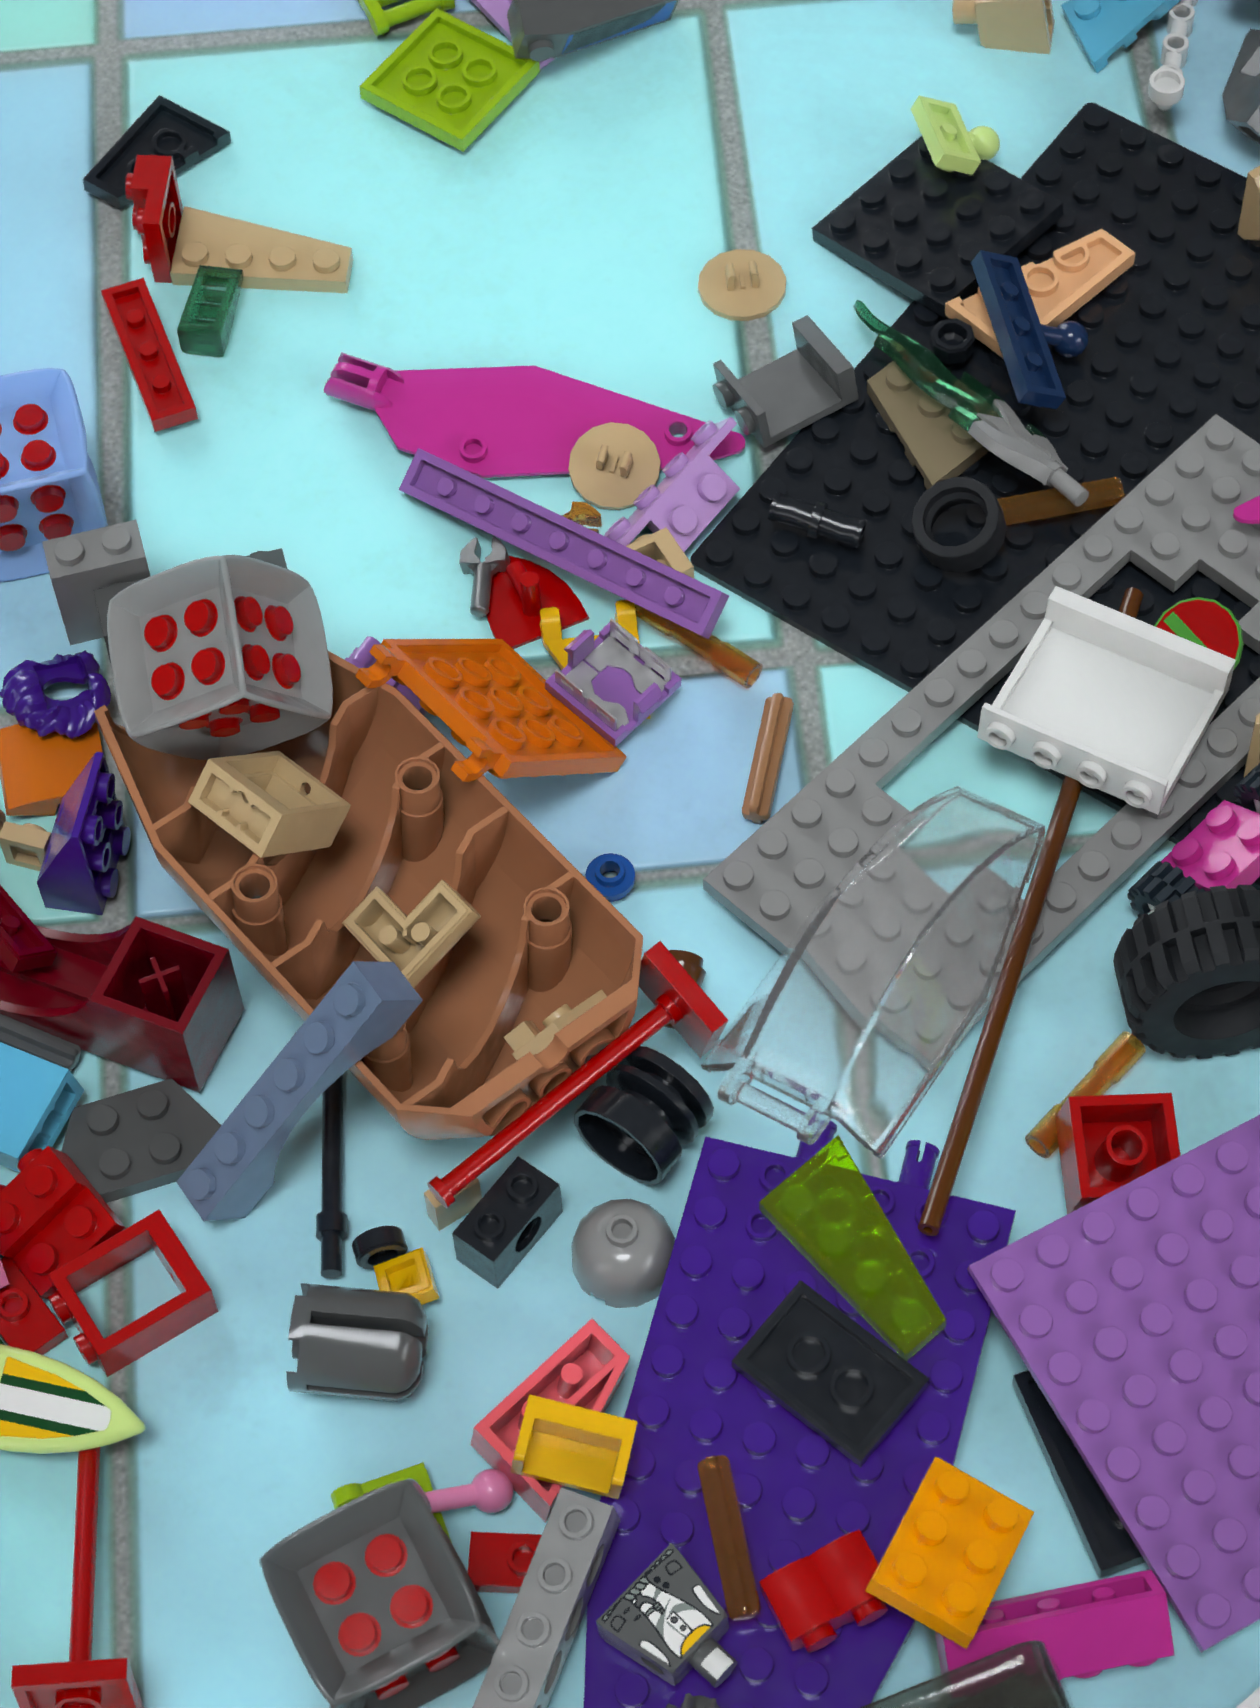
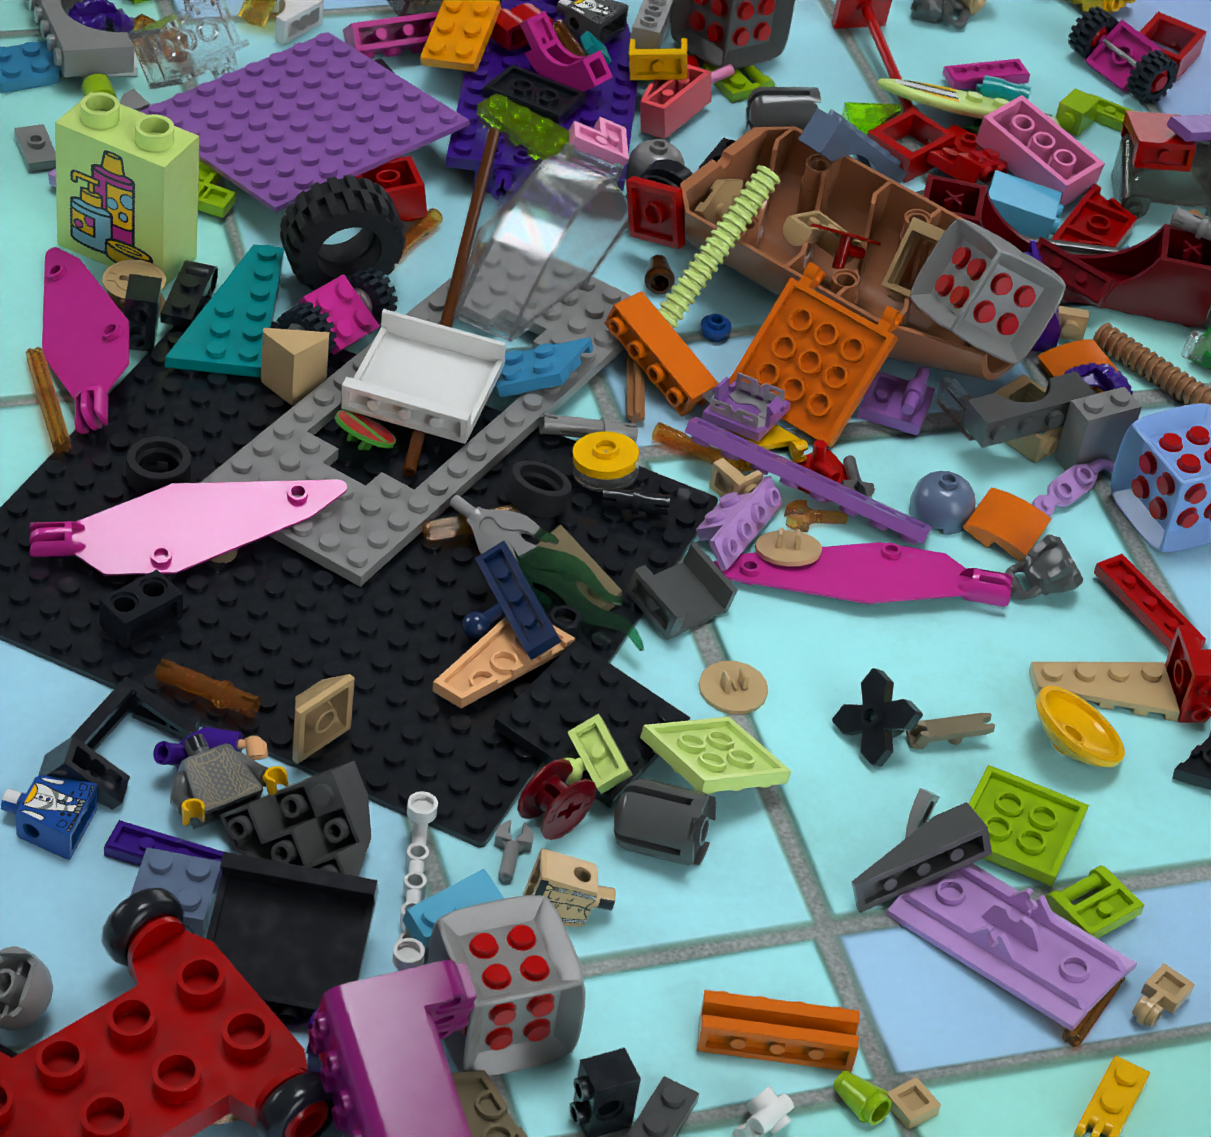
camera: 160 degrees right, 15 degrees down
clear green slope [177,265,244,358] -> none
none -> dark azure wing [493,337,593,398]
none -> light grey bar [494,820,534,882]
none -> dark red piece [517,758,597,840]
none -> dark pink arch [519,11,613,92]
none -> light grey pin [539,413,638,443]
none -> bright pink plate [569,117,629,168]
none -> yellow piece [573,431,639,492]
none -> teal tile [580,30,612,65]
none -> orange brick [604,291,719,417]
none -> dark grey cylinder [613,778,716,866]
none -> yellowish green plate [640,717,791,794]
none -> yellowish green piece [657,165,781,328]
none -> red shield [811,223,881,270]
none -> black plant [832,668,923,767]
none -> clear neon green slope [842,102,901,135]
none -> light grey slope [905,788,940,839]
none -> dark tan piece [906,713,995,749]
none -> sand blue cylinder [909,471,976,535]
none -> orange slope [962,487,1052,562]
none -> dark grey piece [1005,534,1084,600]
none -> lavender piece [1032,458,1115,516]
none -> yellow dish [1036,686,1125,767]

